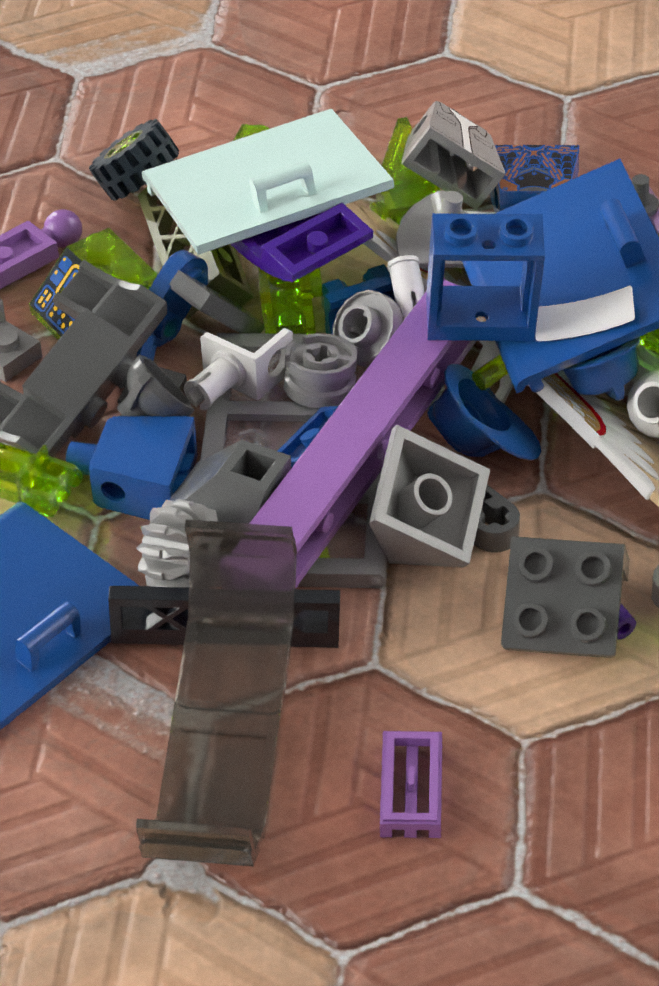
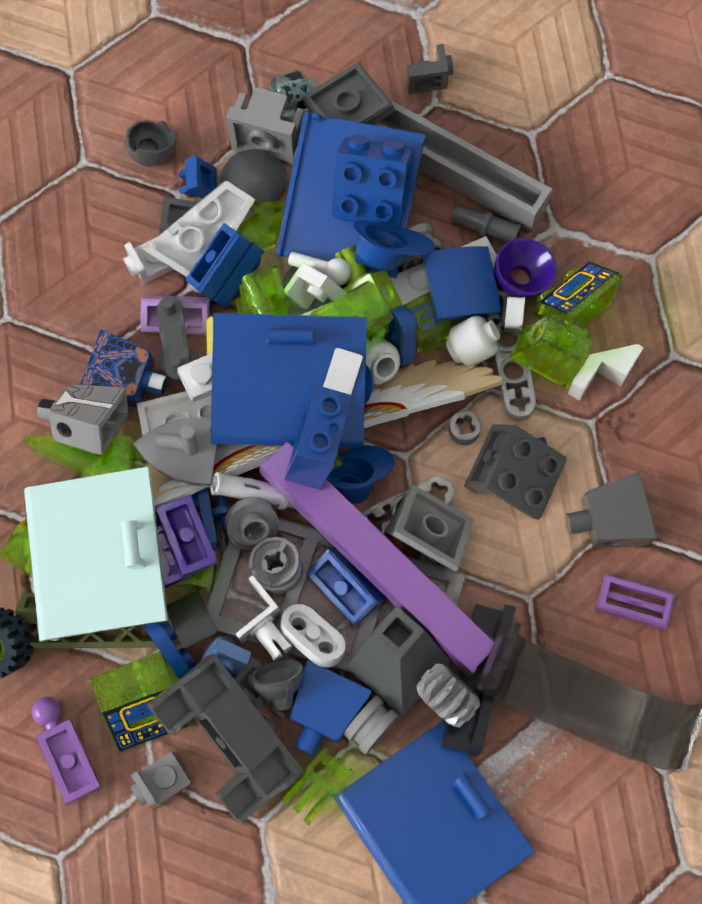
camera: 75 degrees left, 30 degrees up
none -> medium blue plate [201,634,251,678]
none -> white plate [280,604,345,667]
none -> light grey wheel [343,696,399,755]
none -> dark grey bush [449,410,481,445]
none -> dark grey torso [566,472,657,548]

